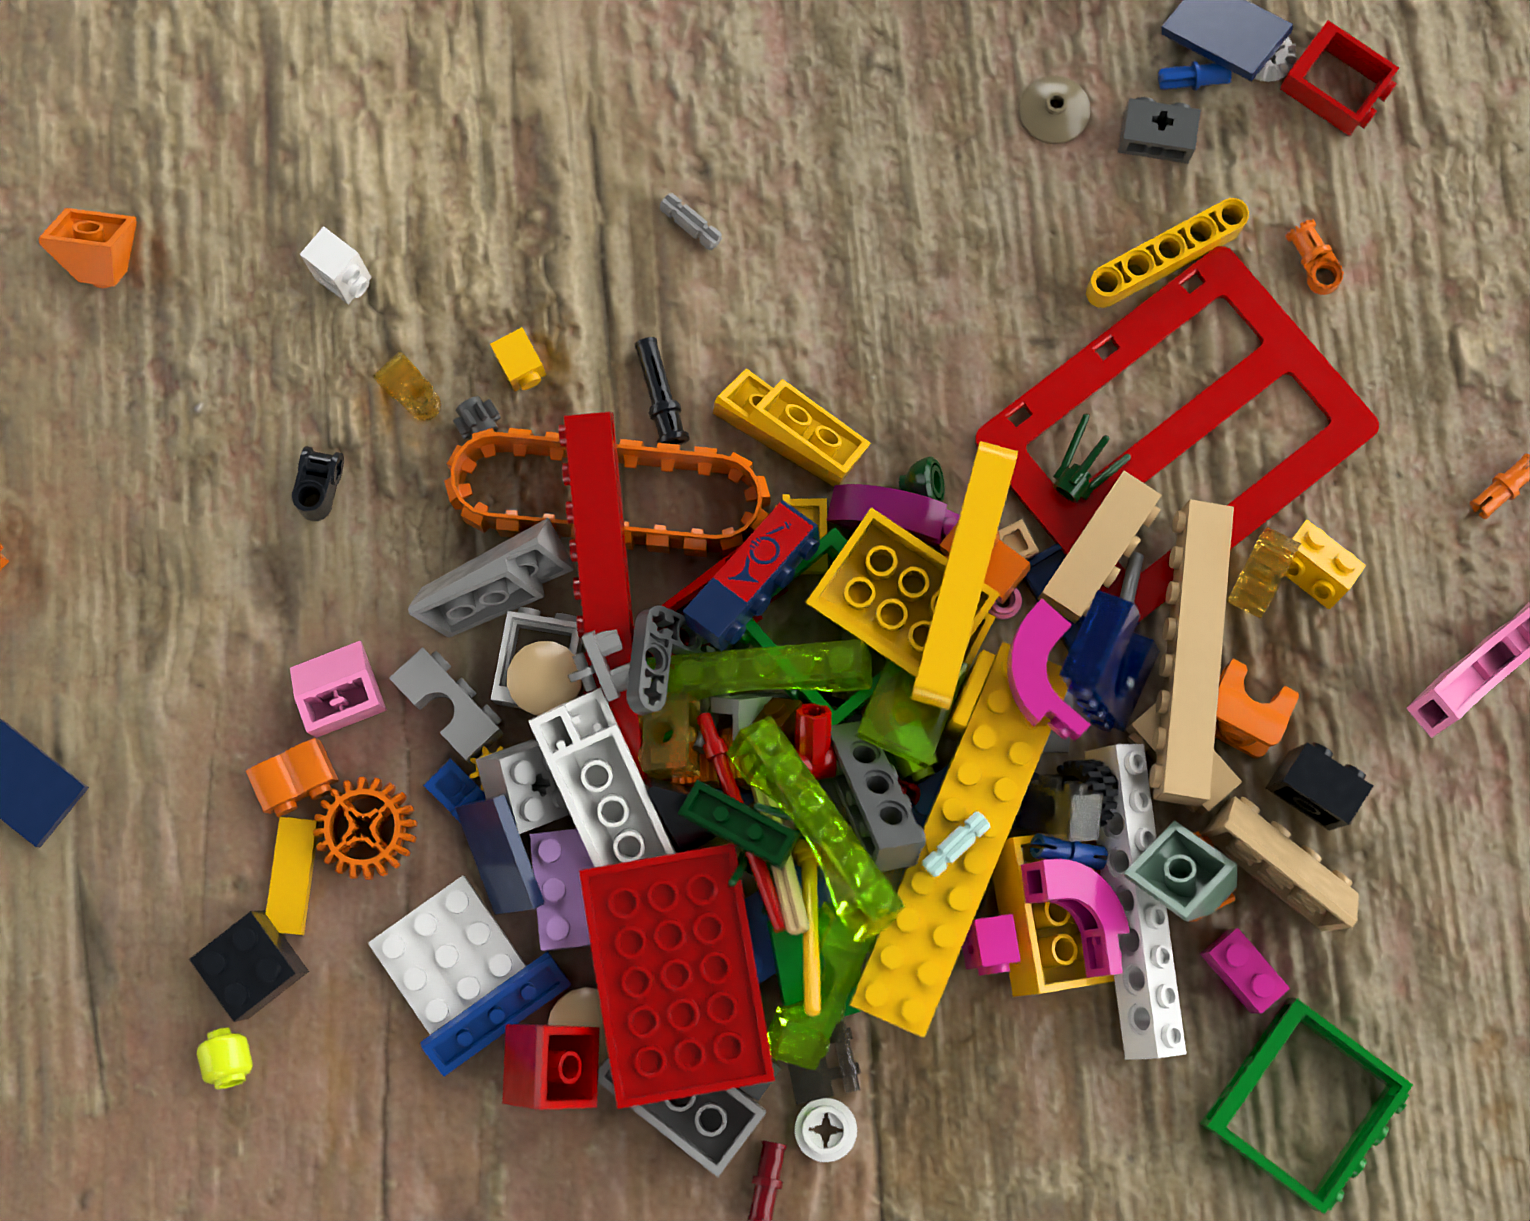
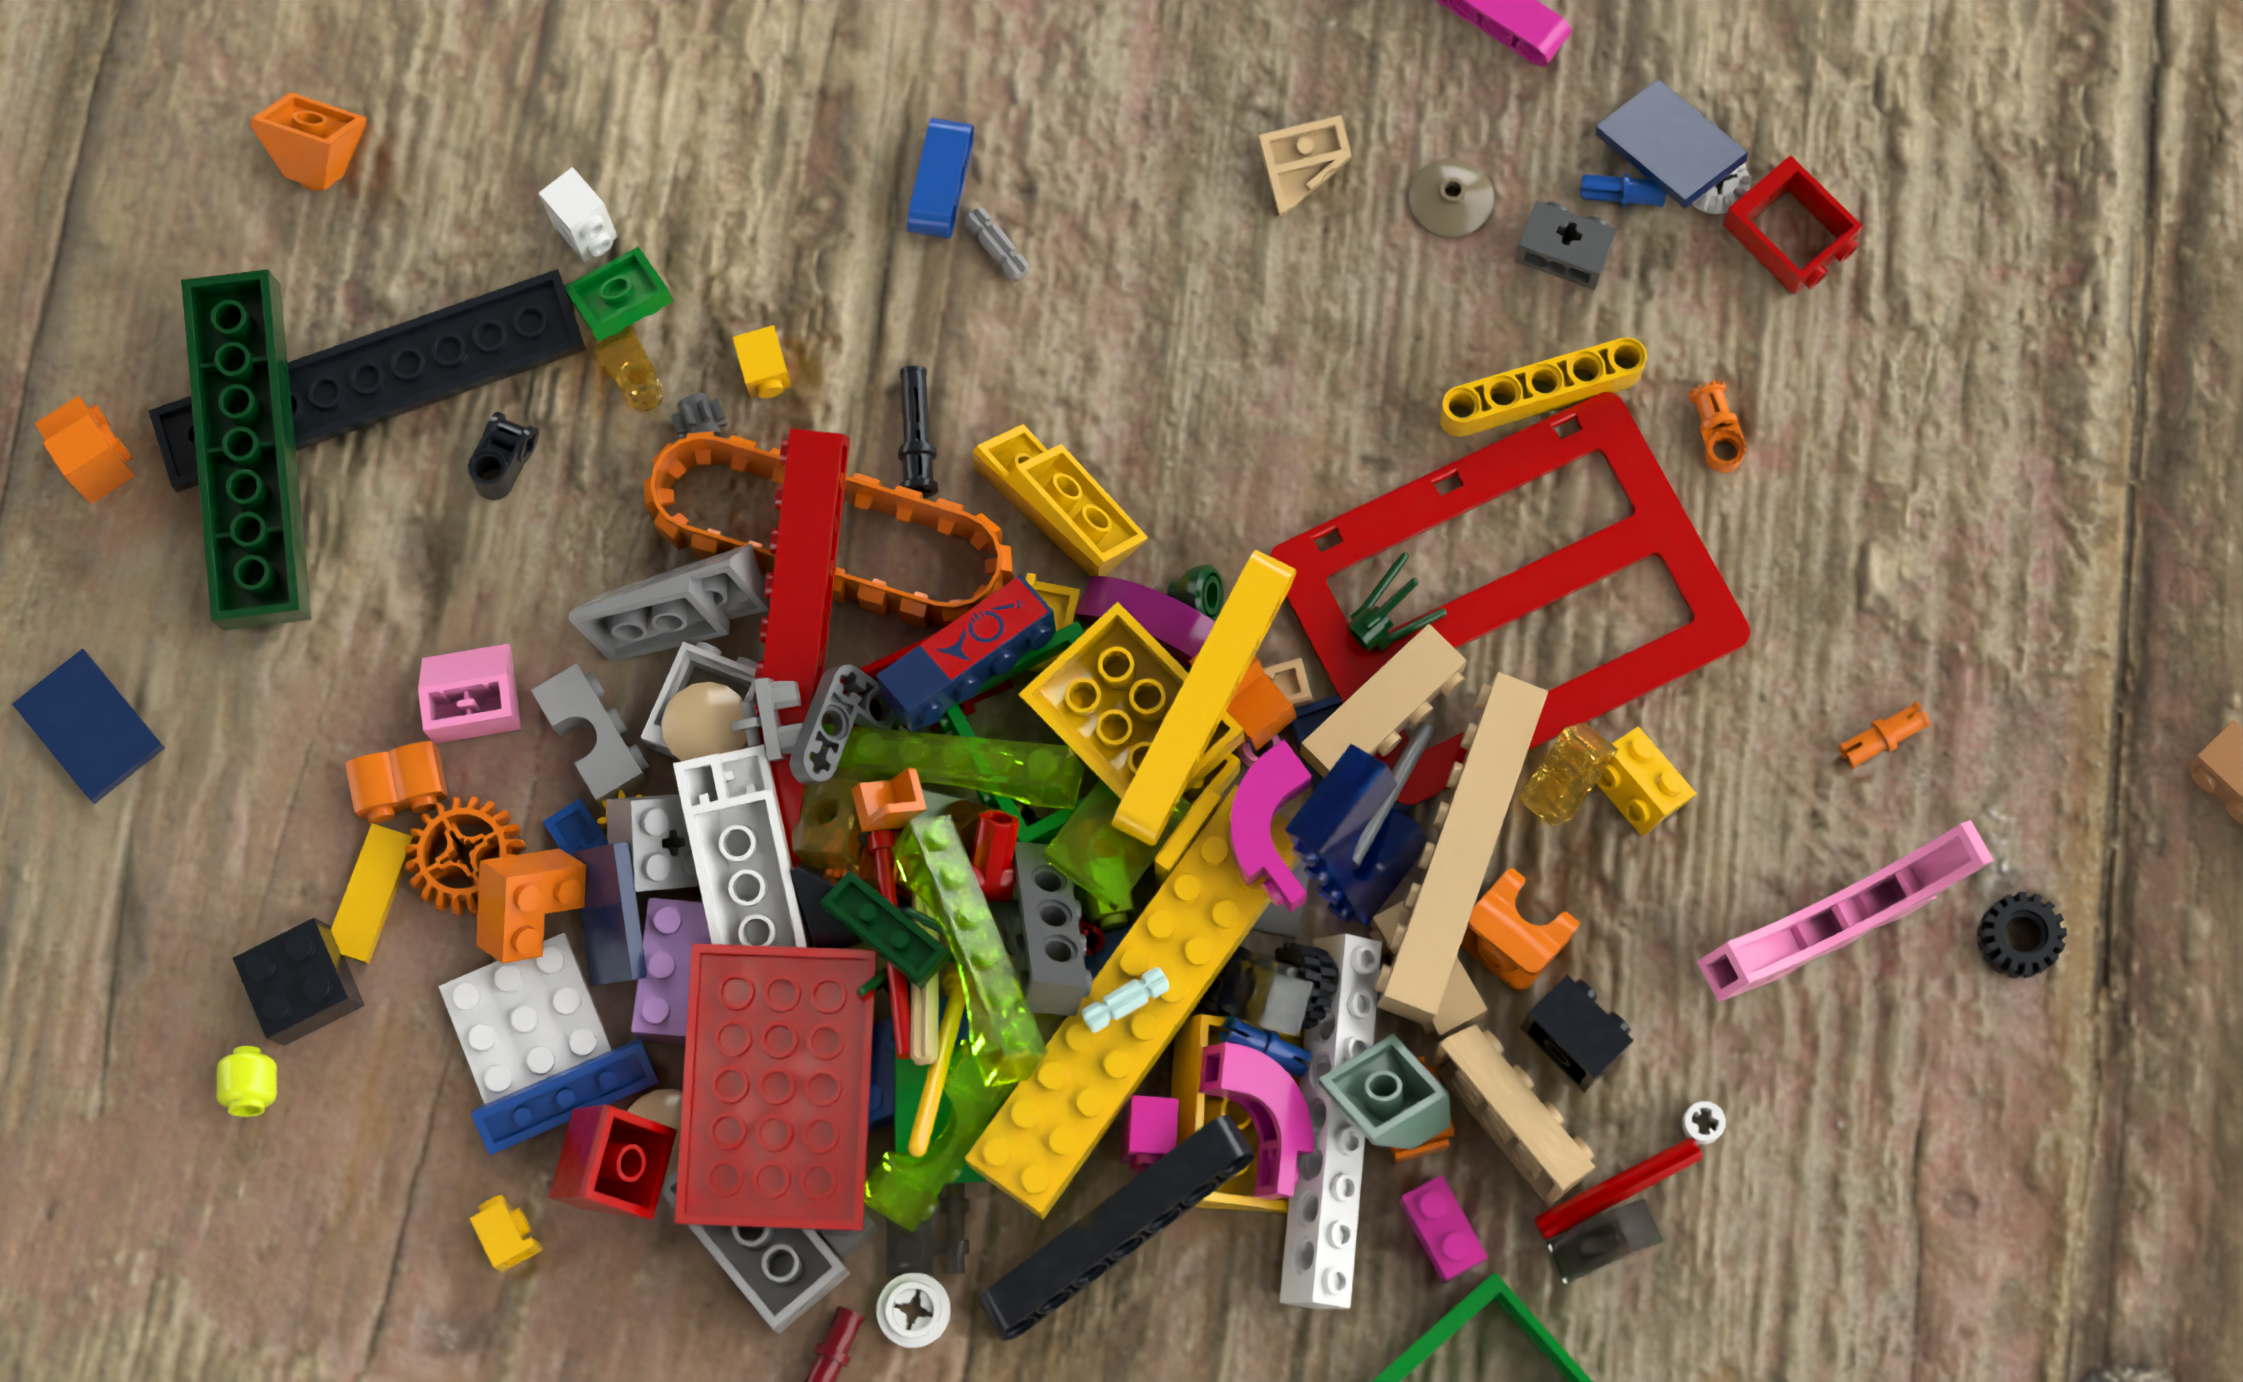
camera: 15 degrees right, 5 degrees down
none -> black plate [148,269,587,492]
none -> dark green brick [181,269,312,631]
none -> yellow brick [469,1195,543,1272]
none -> orange brick [476,848,587,963]
none -> green plate [564,246,674,342]
none -> orange panel [851,768,926,832]
none -> blue beam [907,117,974,240]
none -> black beam [978,1115,1256,1341]
none -> tan wing [1258,115,1352,217]
none -> red axle [1534,1138,1703,1239]
none -> clear smoke slope [1546,1199,1664,1284]
none -> white bush [1682,1101,1726,1145]

